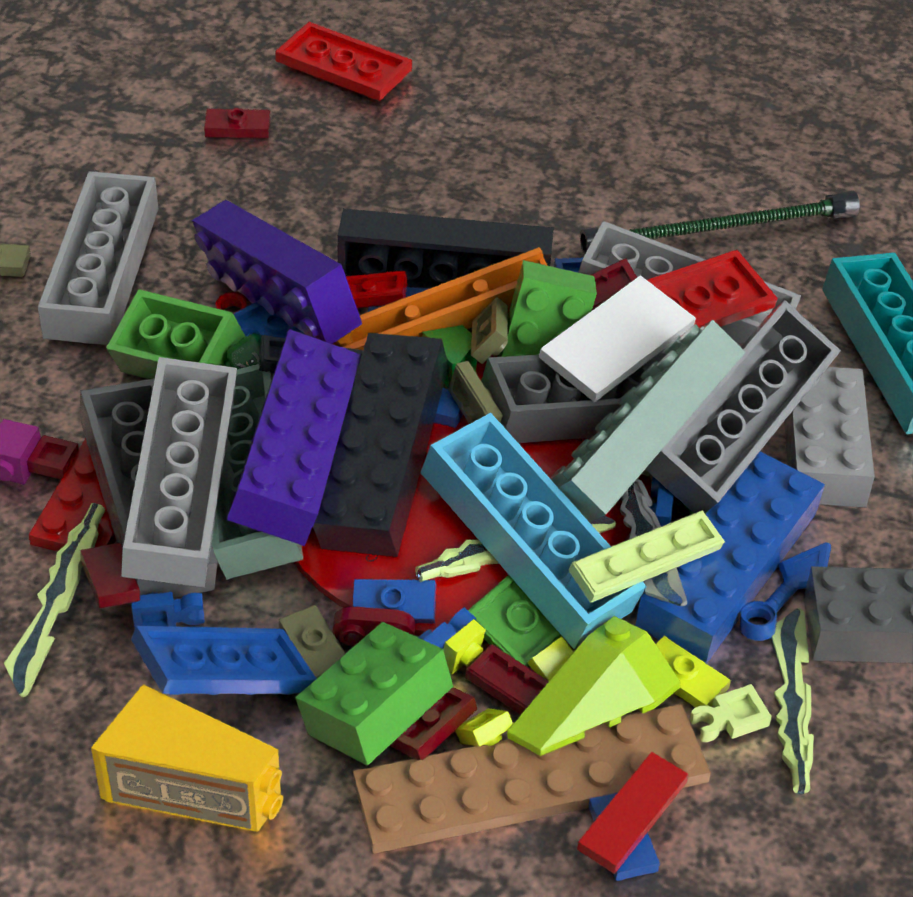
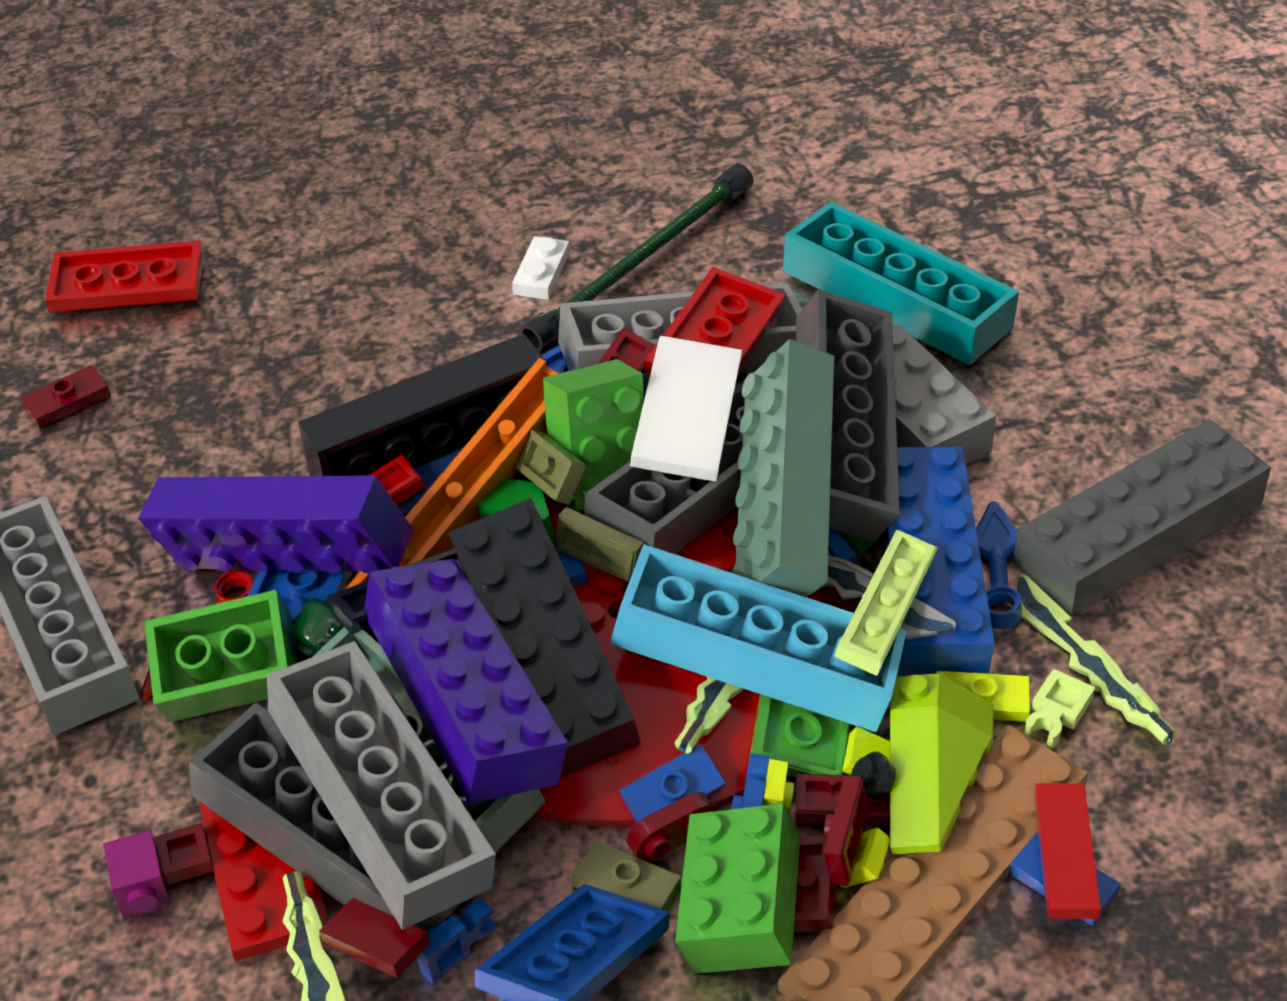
camera: 30 degrees left, 0 degrees up
none -> white plate [512,236,570,300]
none -> dark red plate [823,776,870,886]
none -> black plate [851,751,896,799]

